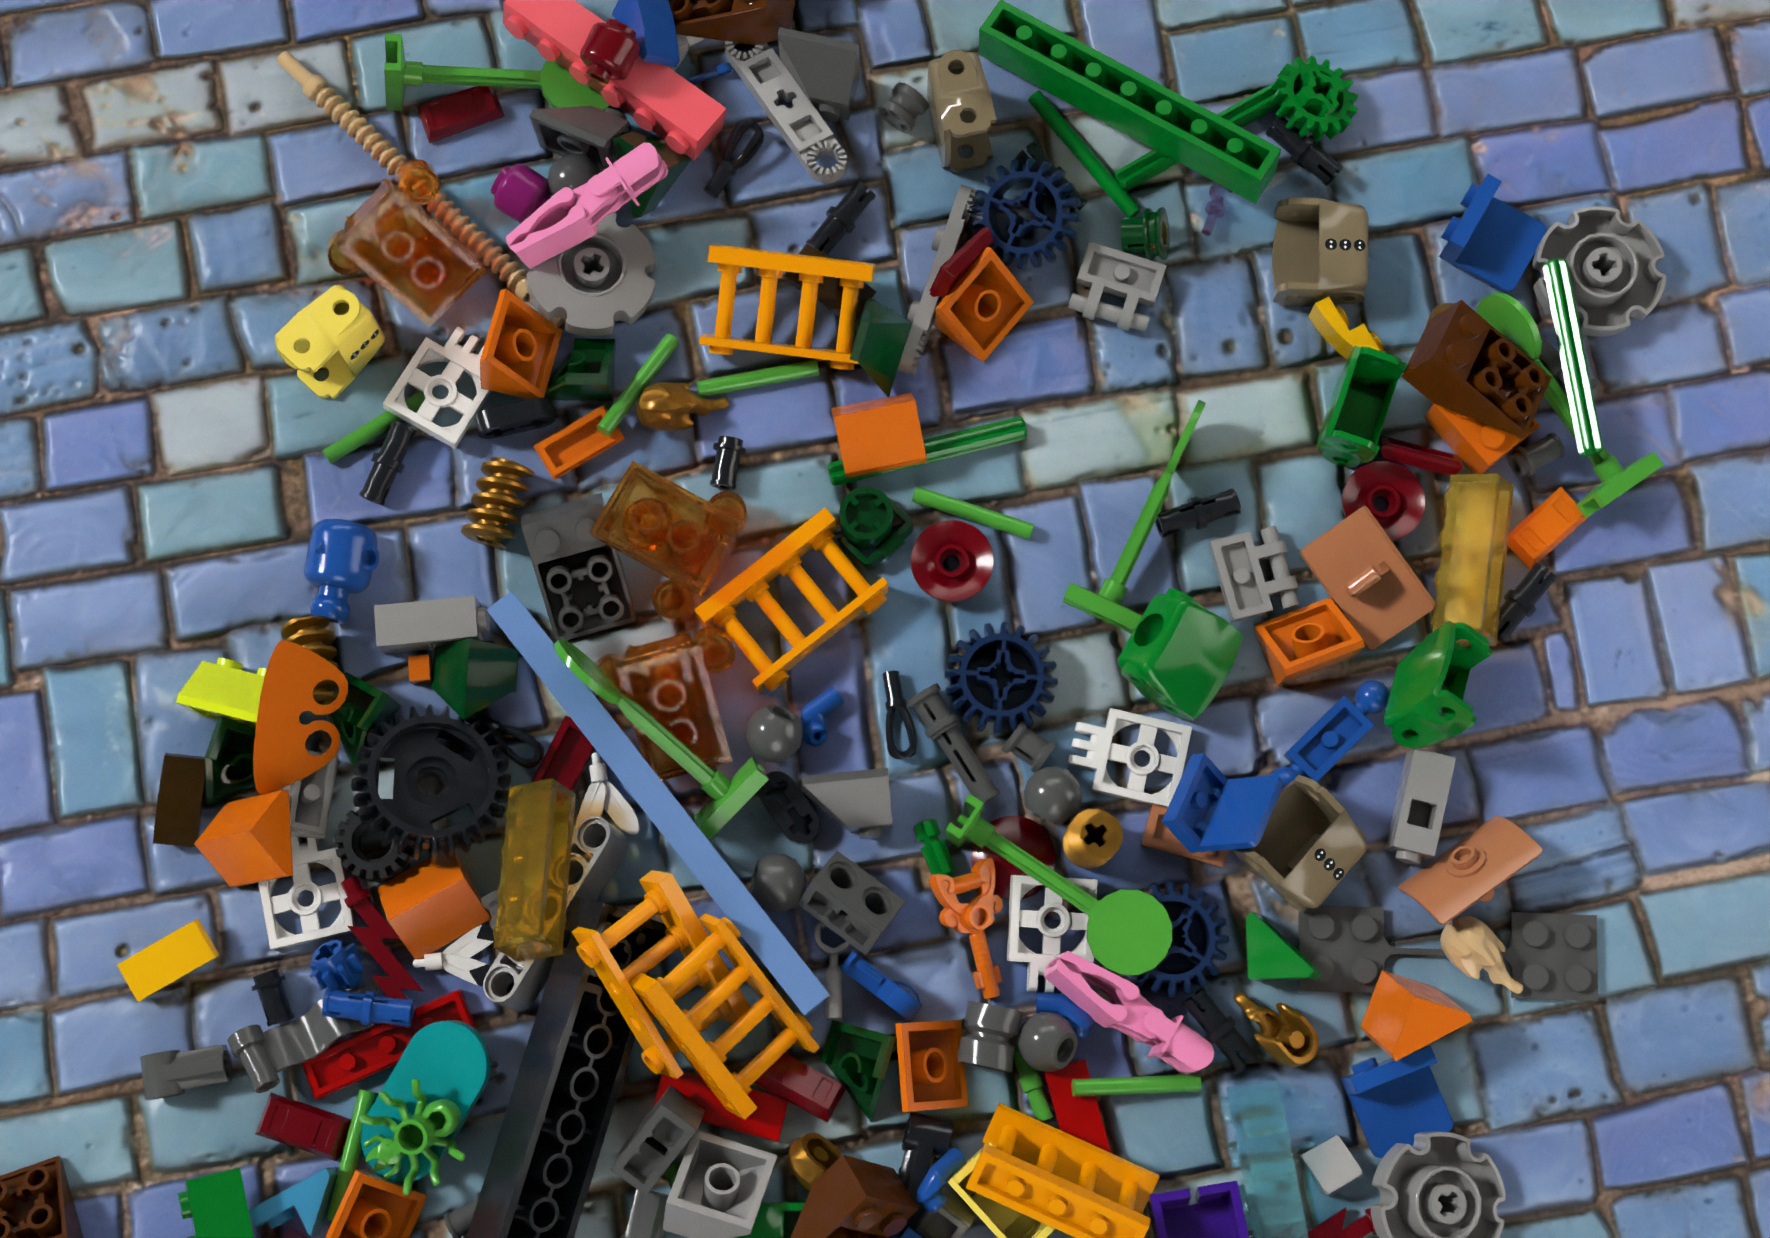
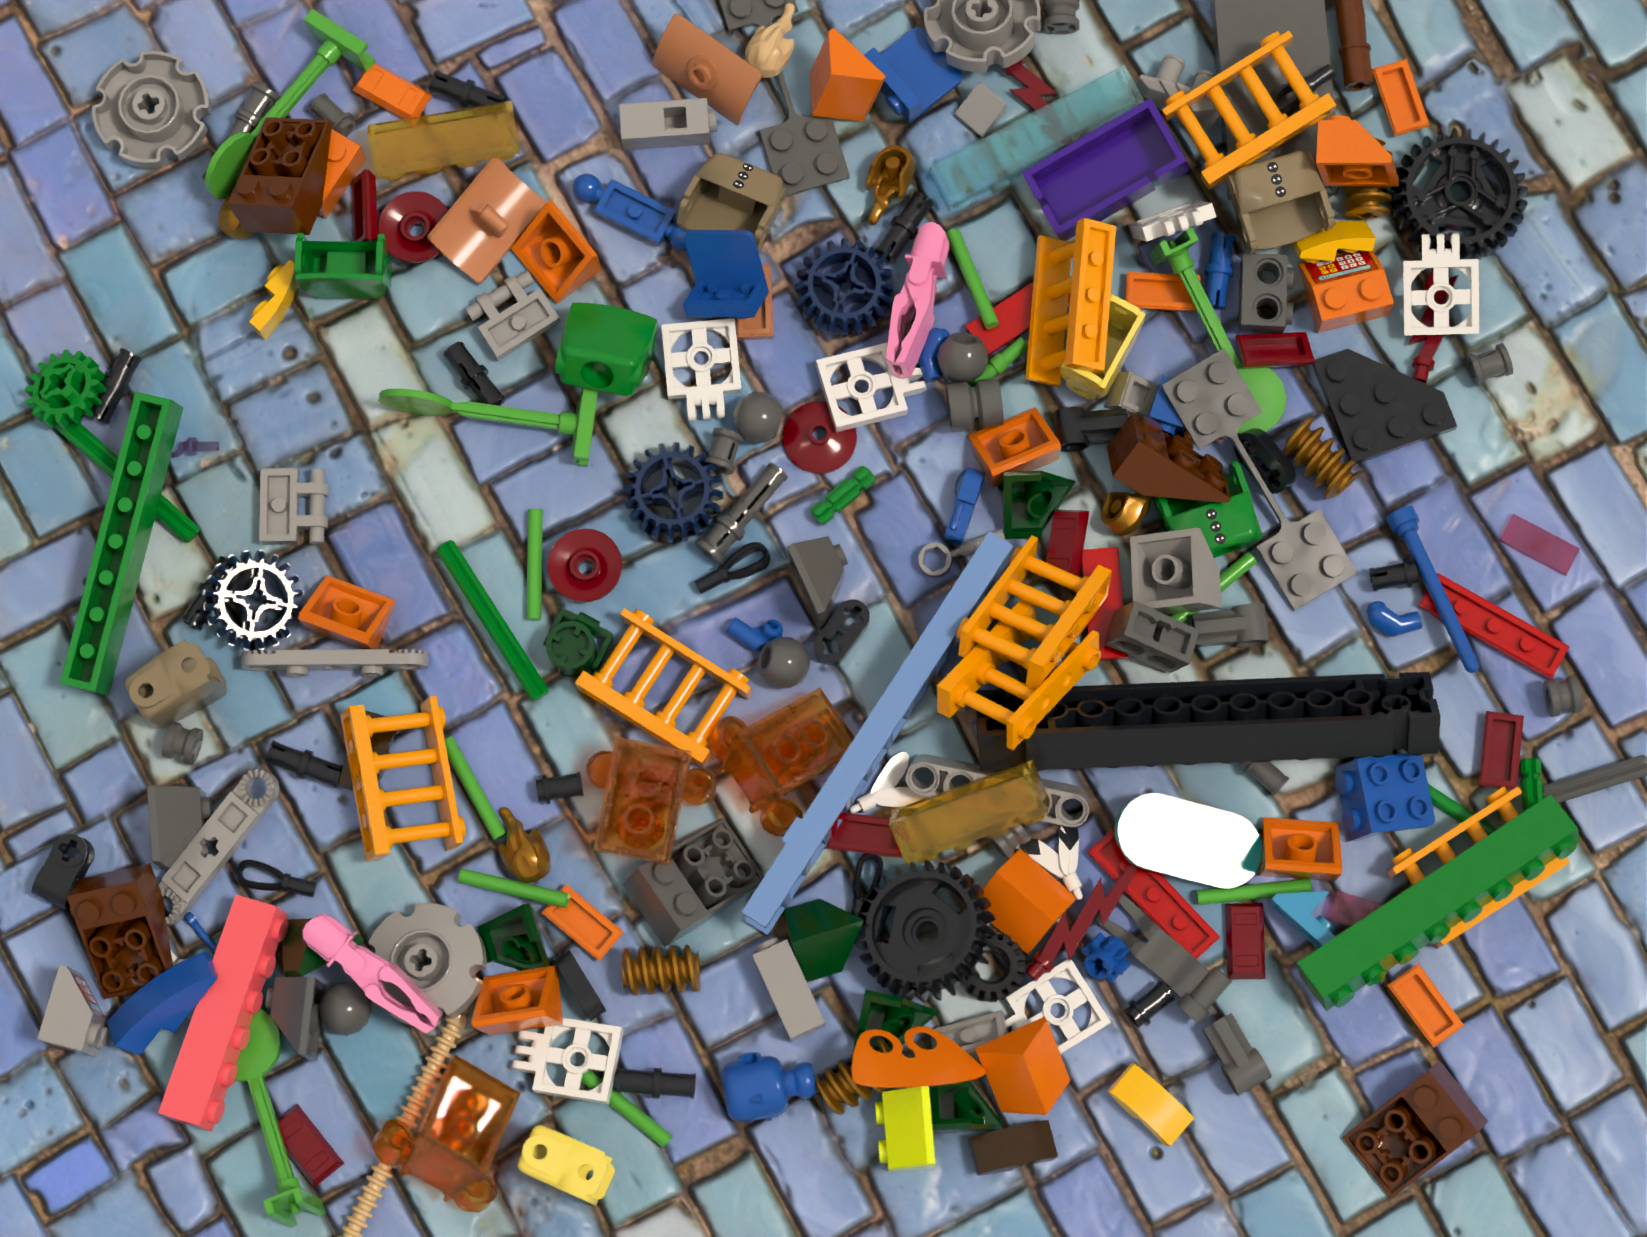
camera: 105 degrees left, 0 degrees up
blue pin [322,988,414,1028] -> none
bright green animal [358,1078,466,1195] -> none
orange piece [408,654,433,684] -> none
magenta head [491,164,551,223] -> none
bright green piece [553,638,769,840] -> none
dark red head [580,19,640,84] -> none
dark grey piece [749,853,807,912] -> none
dark grey brick [797,851,906,955] -> none
orange slope [831,392,927,478] -> none
dark green slope [850,297,912,397] -> none
blue arm [916,1148,967,1213] -> none
orange piece [928,858,1003,999] -> none
dark red tile [929,226,993,297] -> none
bright green piece [945,794,1172,975] -> none
green bar [1028,90,1141,218] -> none
pearl gold piece [1062,809,1123,869] -> none
dark green piece [1121,207,1170,260] -> none
green slope [1246,911,1322,981] -> none
dark tan piece [1272,197,1369,307] -> none
green piece [1384,620,1492,748] -> none
blue bracket [1439,174,1547,293] -> none
axle [1543,259,1604,457] -> none

